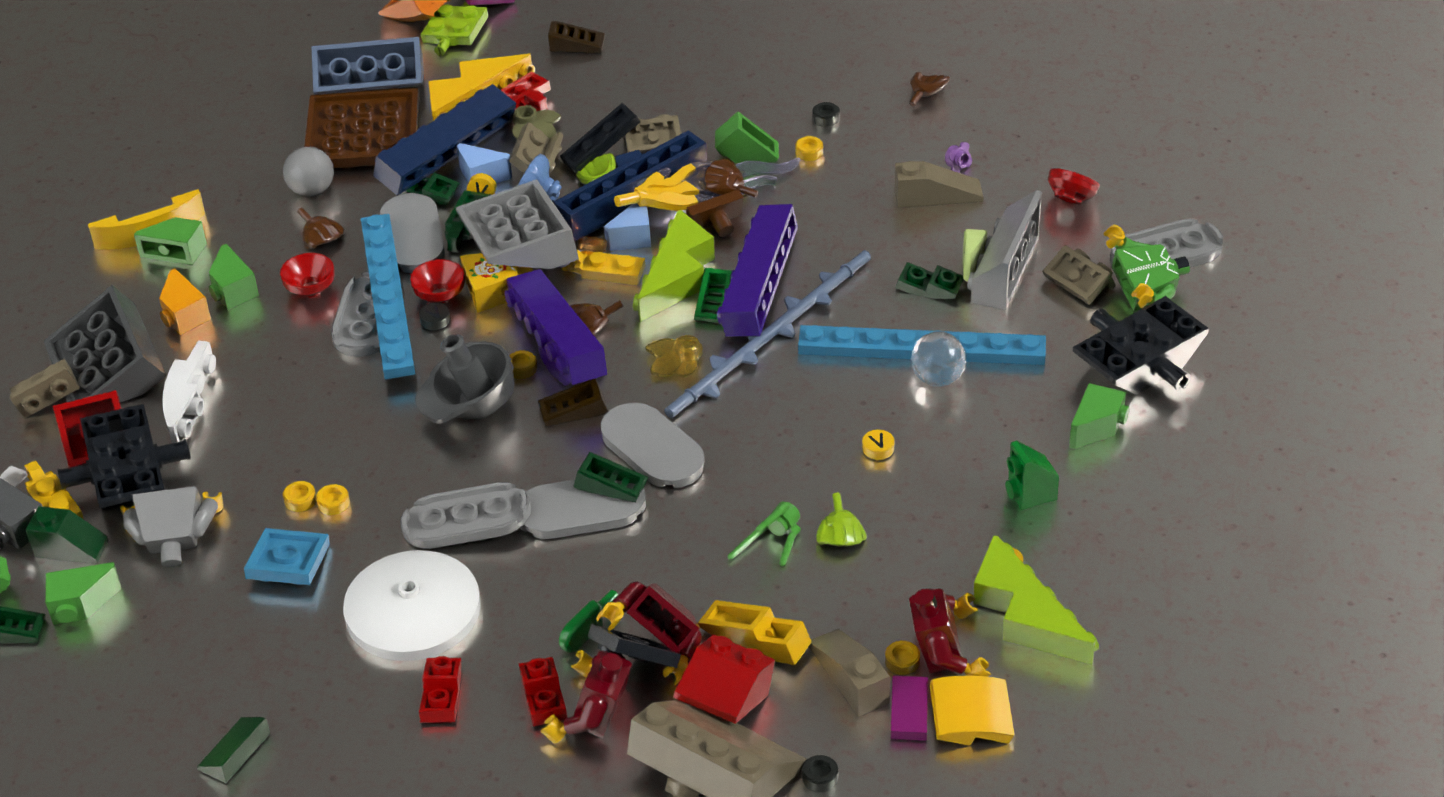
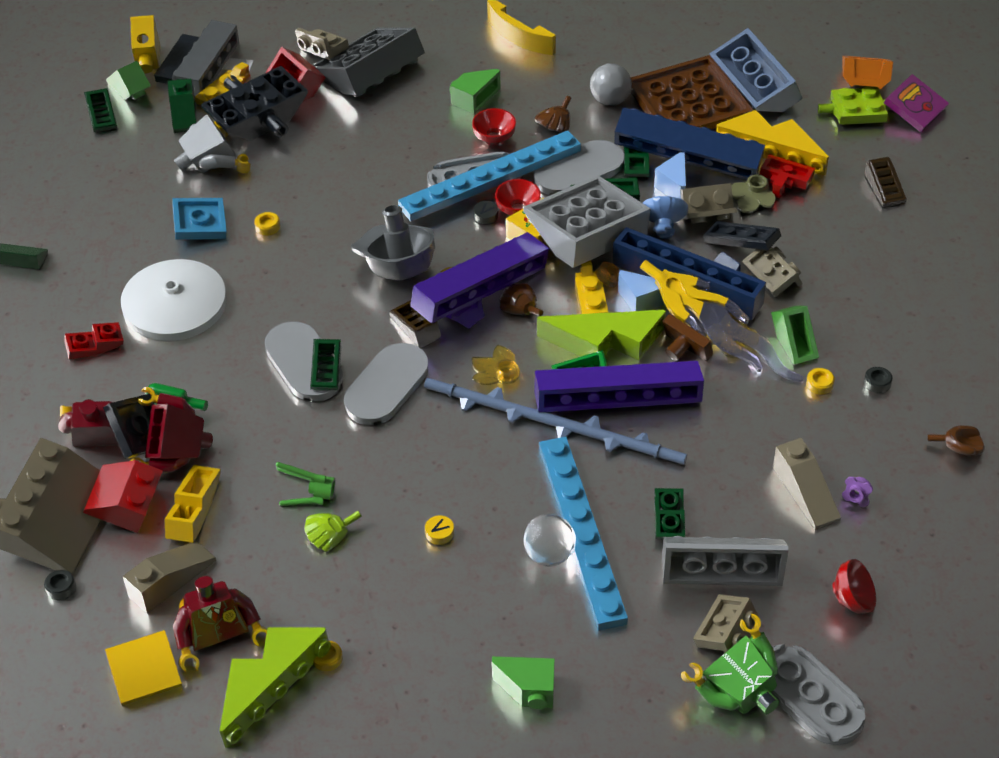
camera: 70 degrees right, 5 degrees up
bright green slope [45,562,121,625] -> none
bright green slope [134,217,207,265] -> none
light orange slope [159,268,211,335] -> none
white slope [162,340,216,443] -> none
yellow tile [283,481,316,512] -> none
light grey tile [400,482,531,549] -> none
yellow tile [467,173,497,195] -> none
red slope [519,657,568,726] -> none
lime piece [576,153,616,185] -> none
reddish brown piece [704,159,758,198] -> none
magenta tile [891,676,928,741] -> none
yellowish green slope [963,229,987,281] -> none
green slope [1005,440,1059,510] -> none
black slope [1073,296,1209,395] -> none

